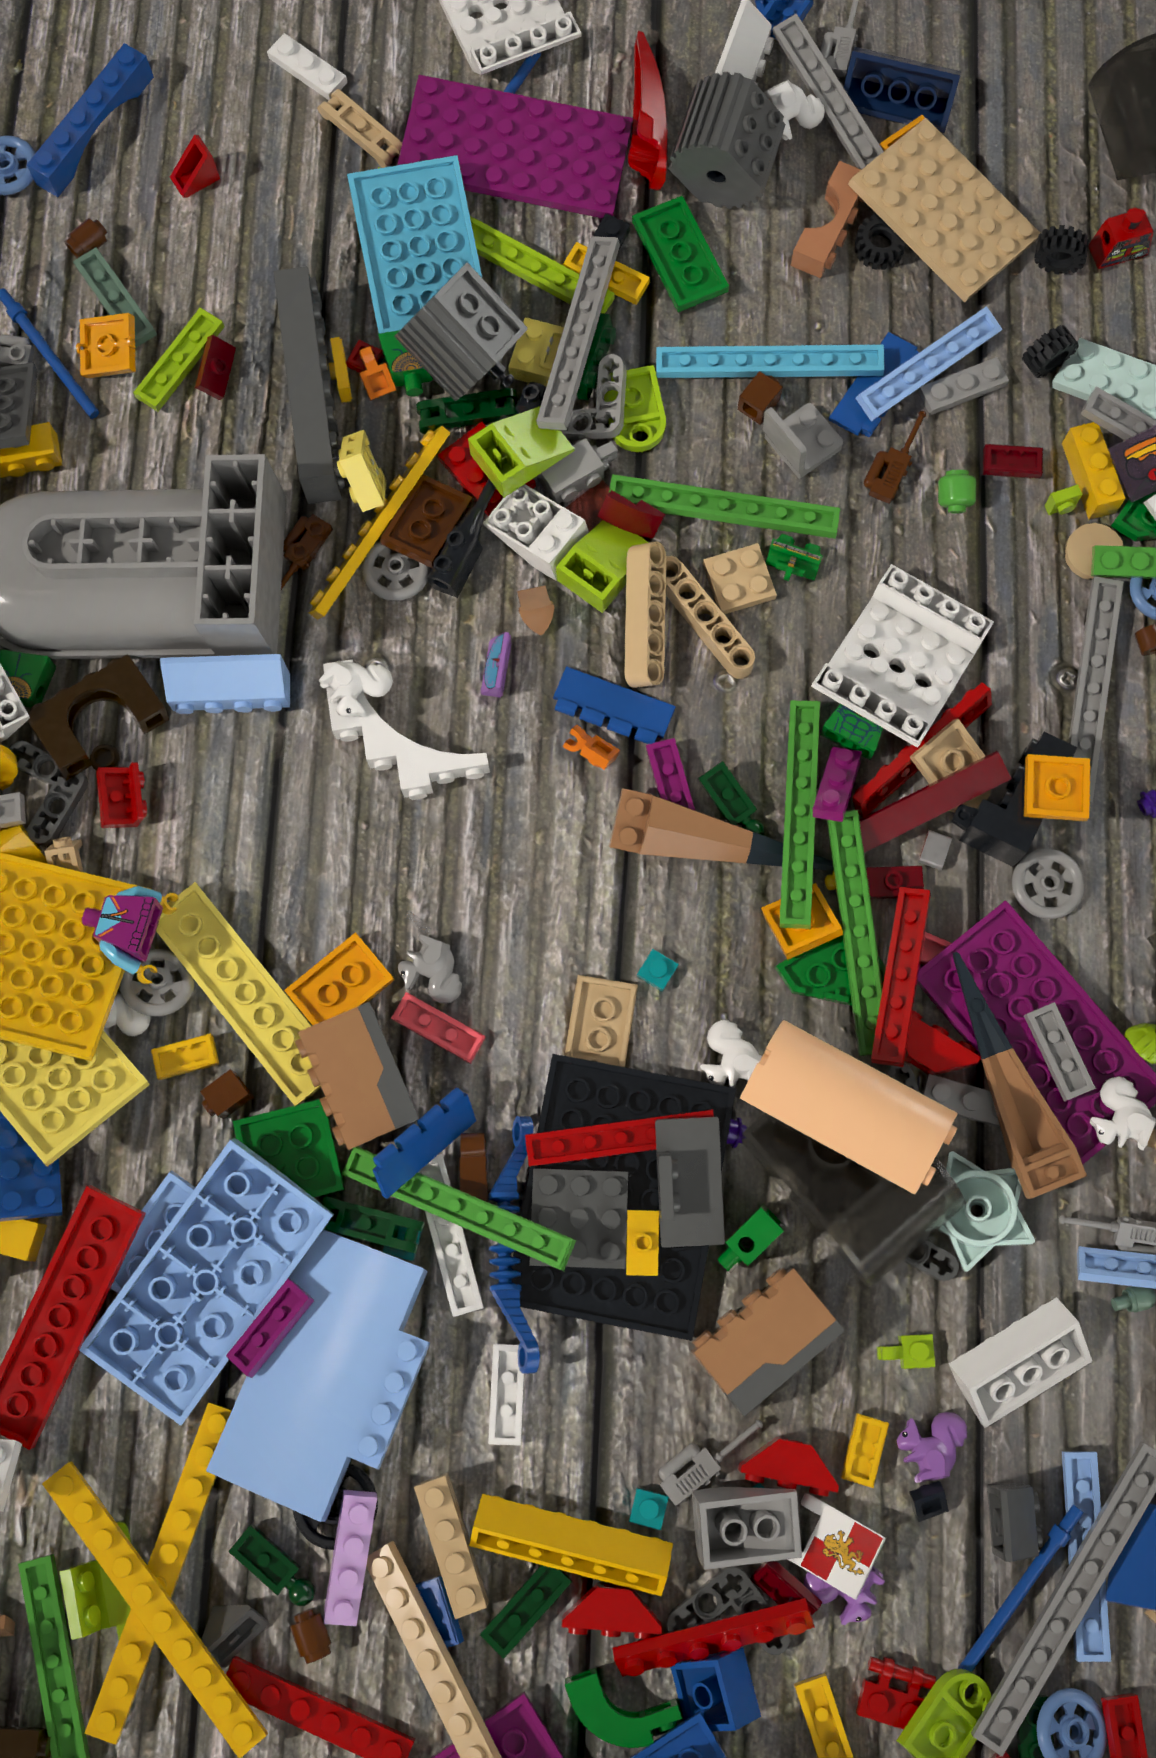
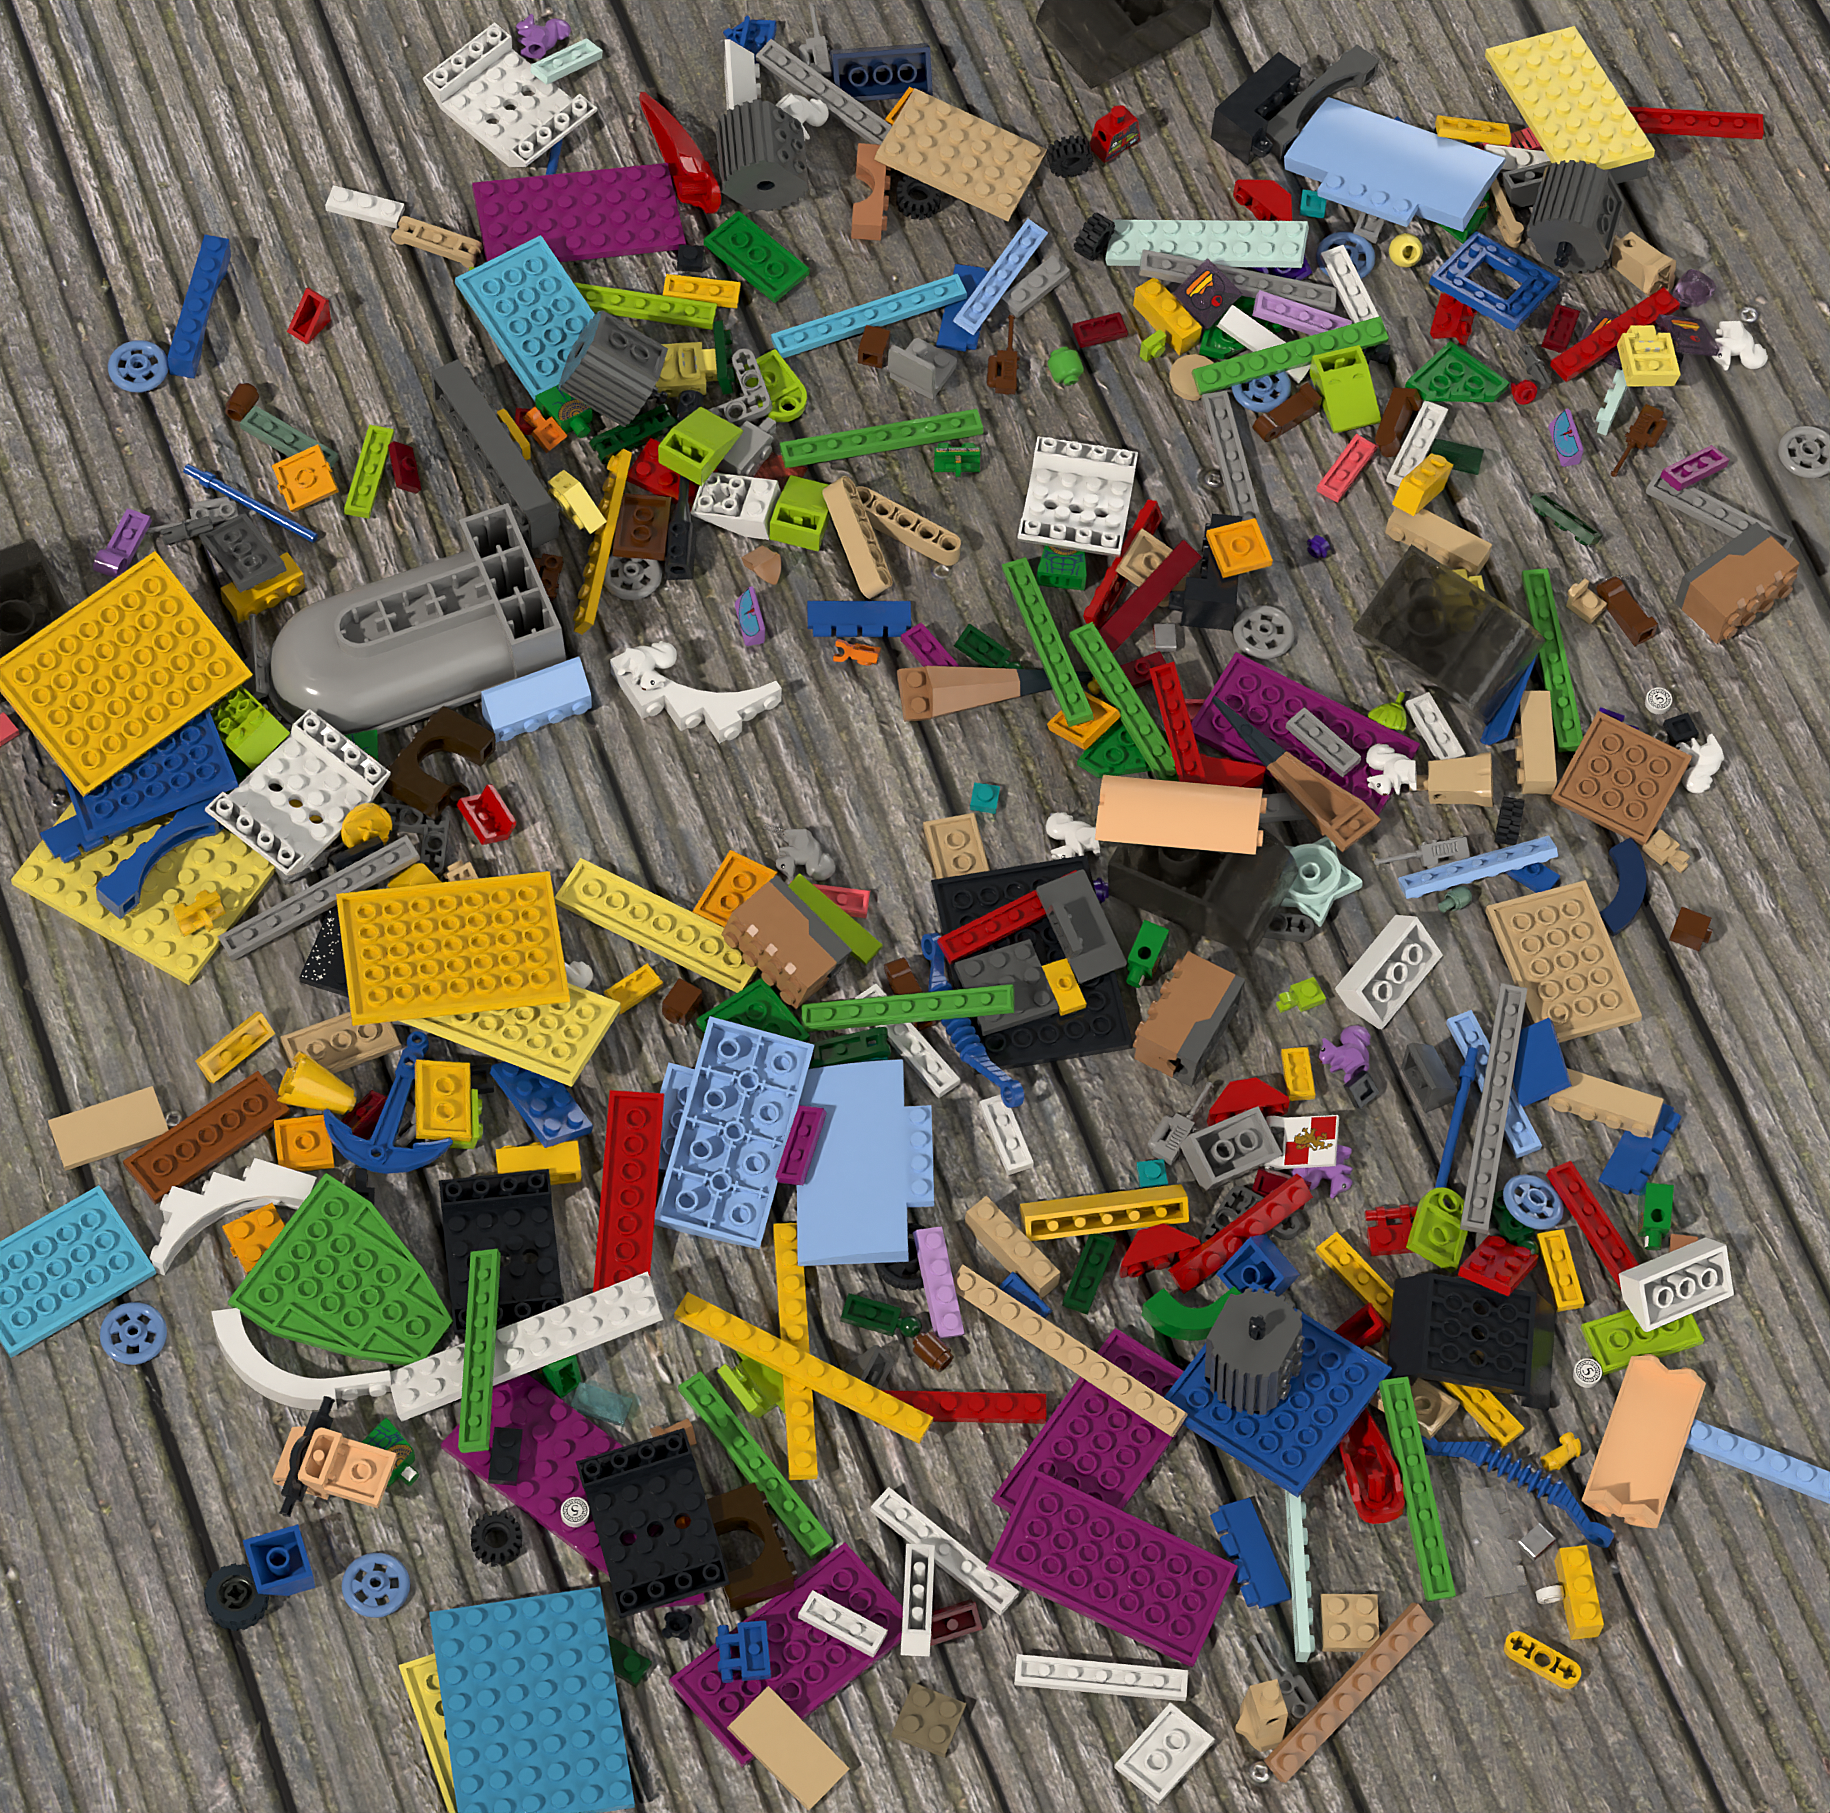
camera: 30 degrees left, 15 degrees down
torso [82,886,179,984] -> none
light grey plate [119,949,194,1016] -> none
blue windscreen [373,1087,476,1199] -> none
light grey plate [536,236,620,430] -> none
dark red slope [597,490,666,538] -> none
tan plate [703,543,777,614] -> none
magenta plate [813,747,862,822] -> none
none -> lime slope [788,873,883,966]

